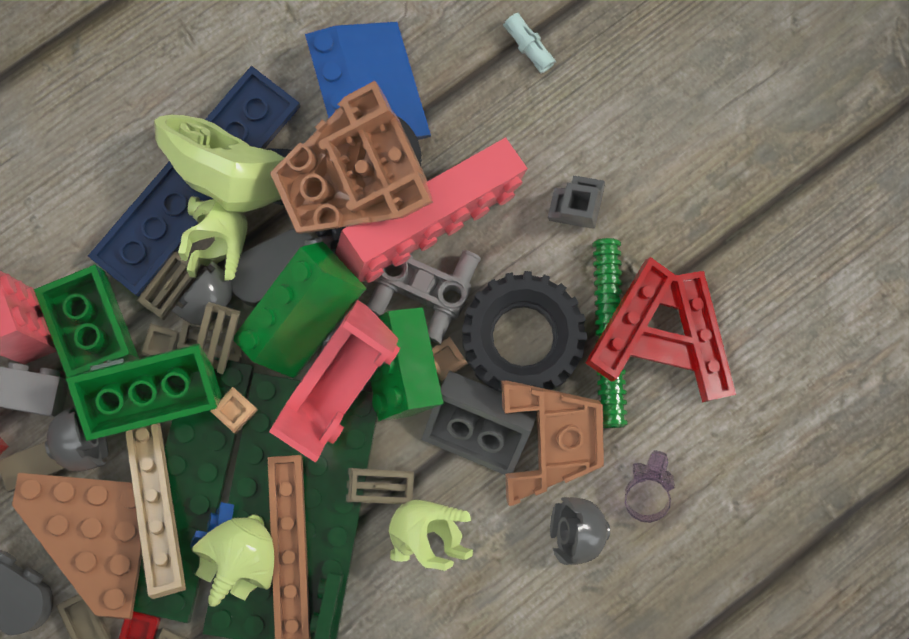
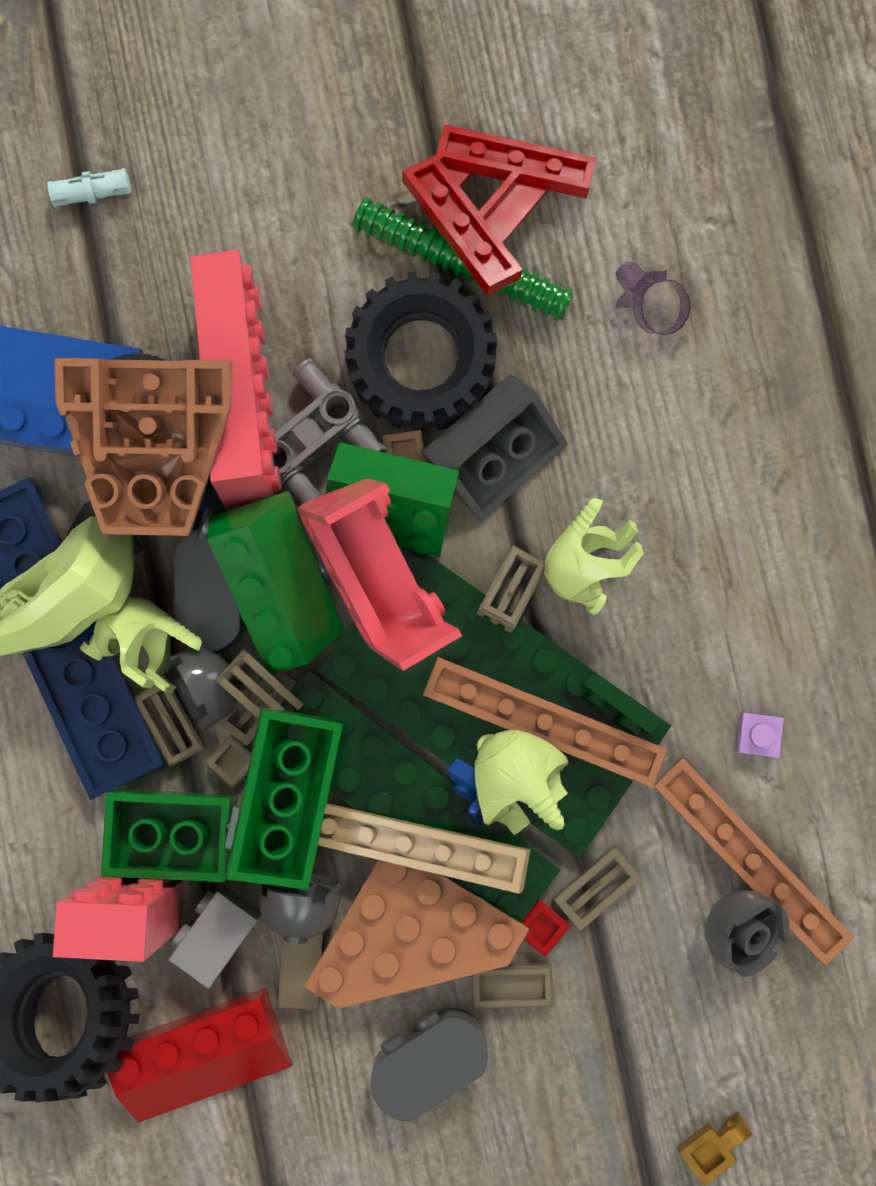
camera: 60 degrees left, 5 degrees up
light nougat tile [210,387,258,434] -> none
nougat wing [501,380,604,506] -> none
dark grey brick [548,175,605,229] -> none
dark grey cylinder [550,497,610,565] -> none

